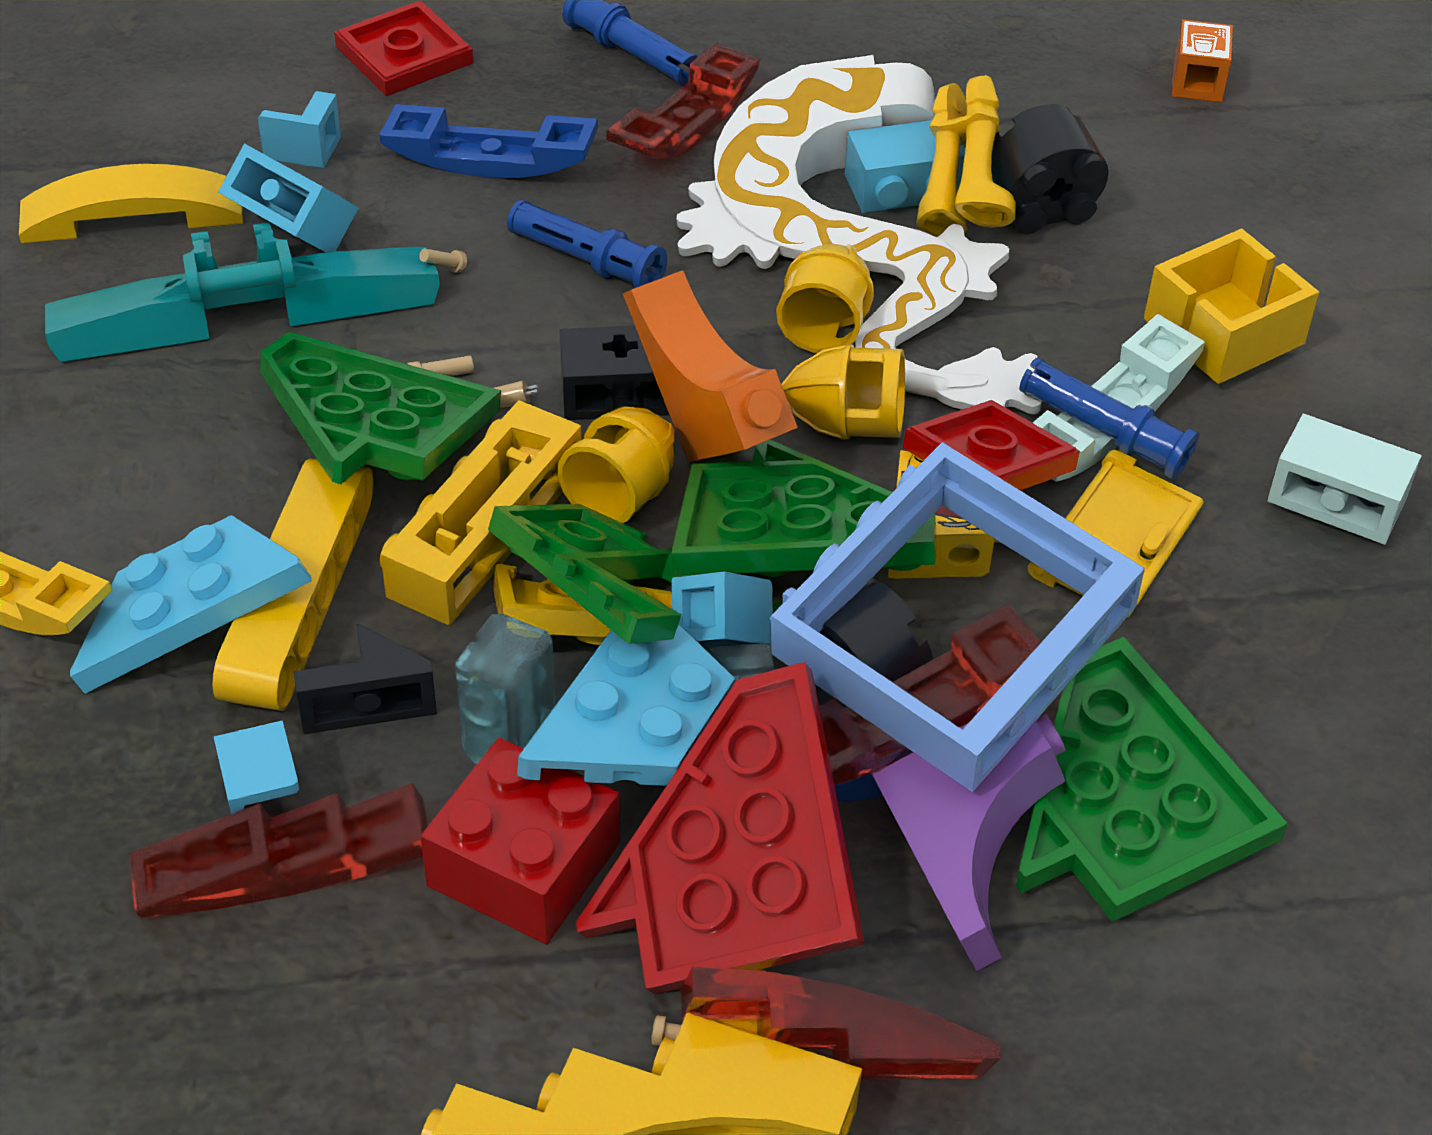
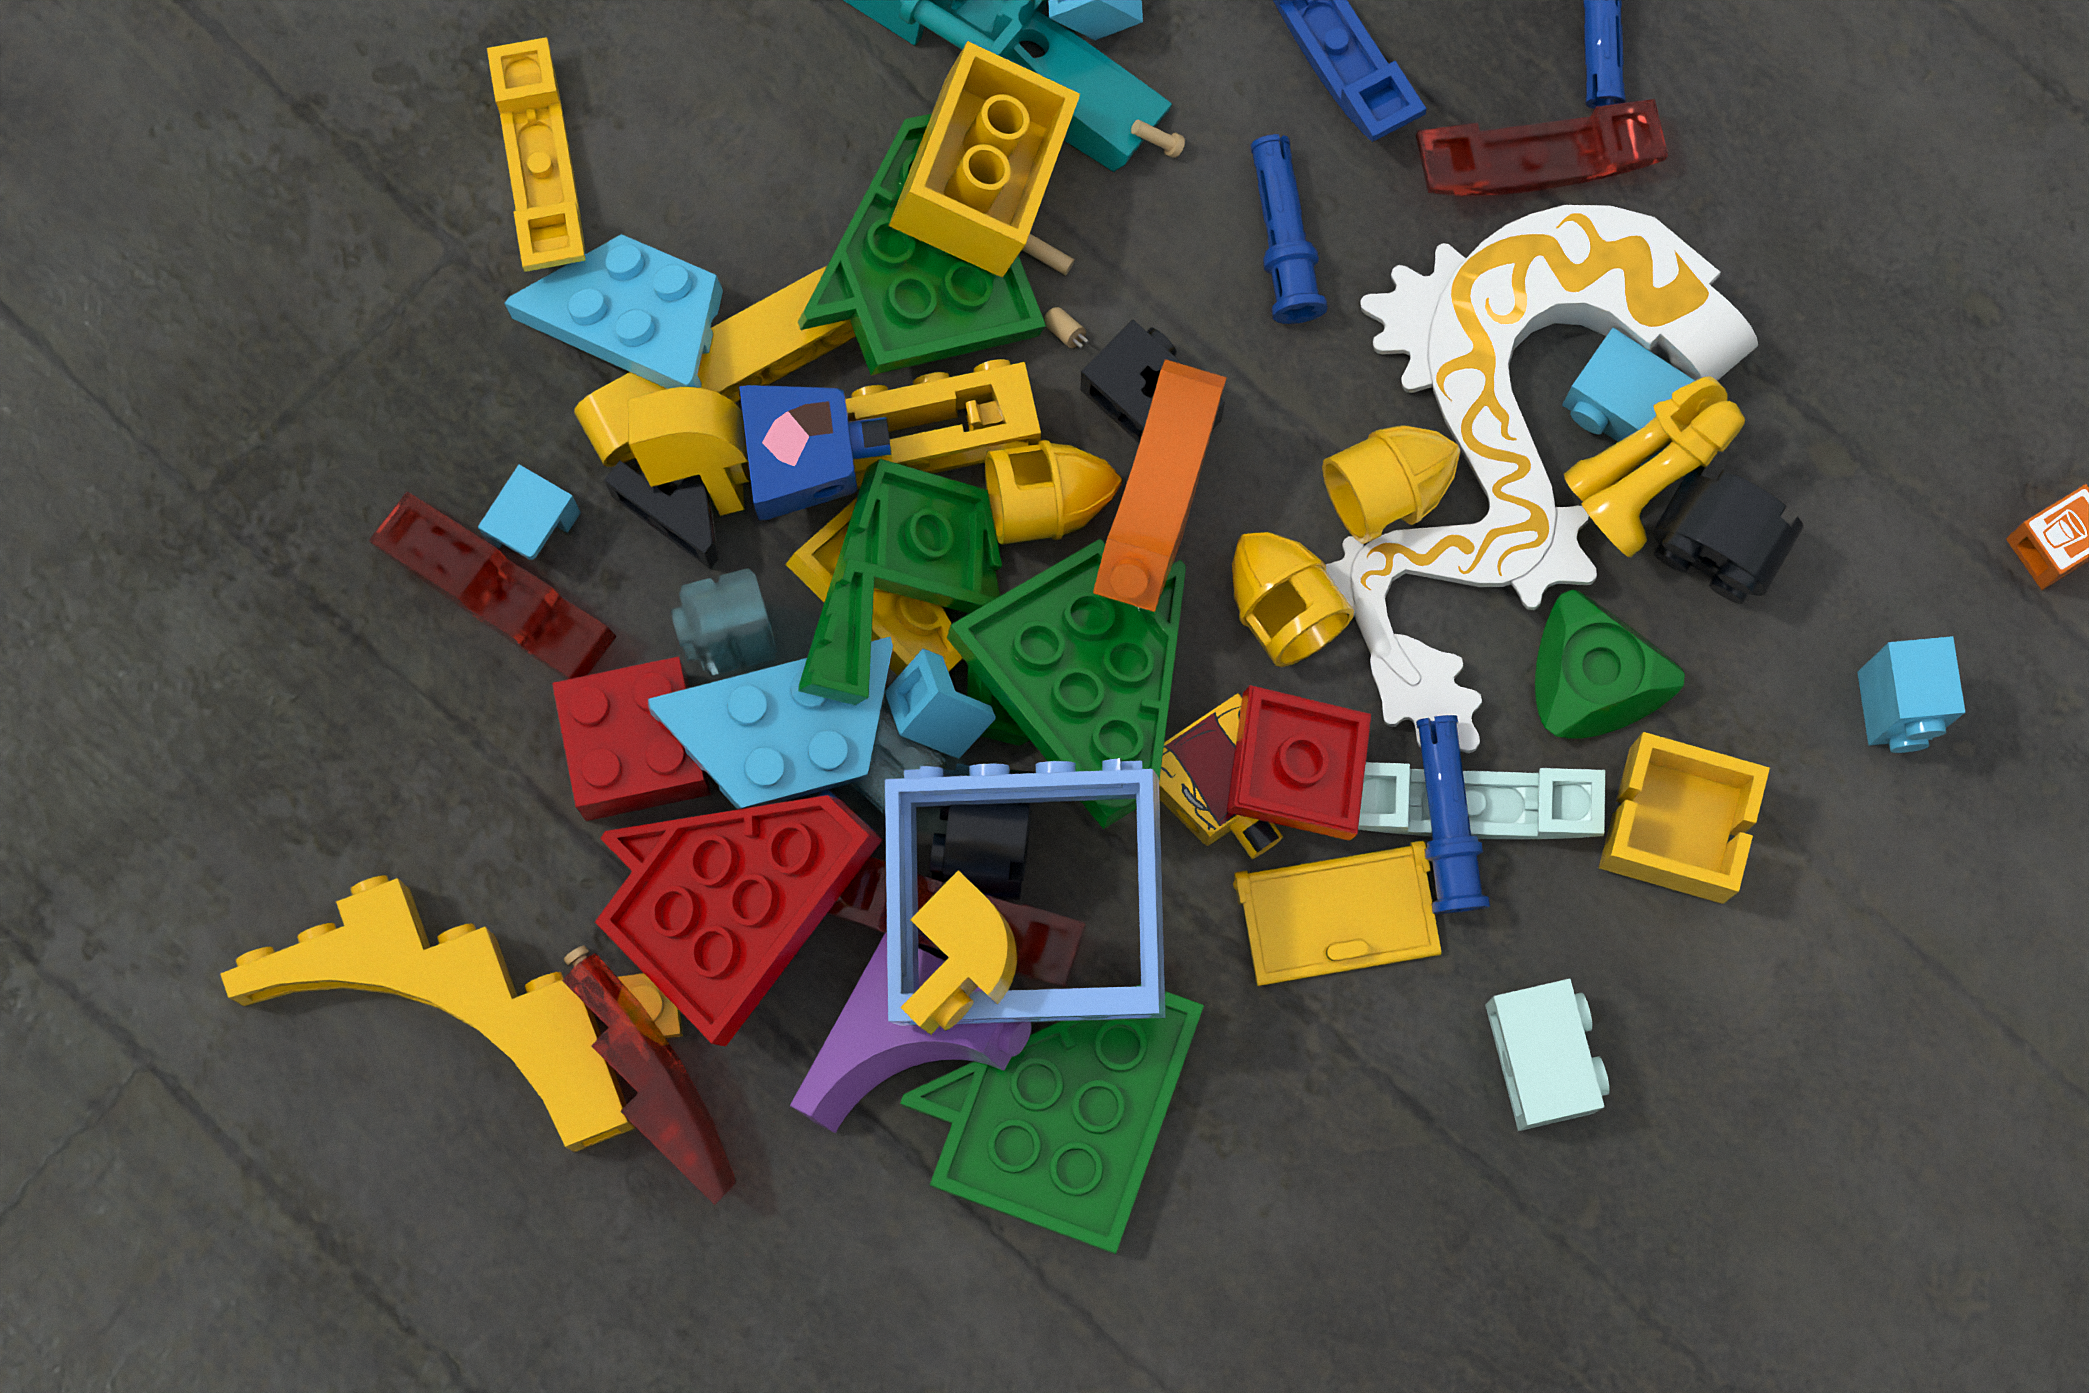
camera: 50 degrees right, 30 degrees up
none -> yellow brick [627,387,751,516]
none -> blue torso [739,385,892,521]
none -> yellow brick [889,41,1080,278]
none -> yellow brick [900,870,1017,1035]
none -> green hat [1535,590,1685,739]
none -> medium azure brick [1857,636,1965,753]

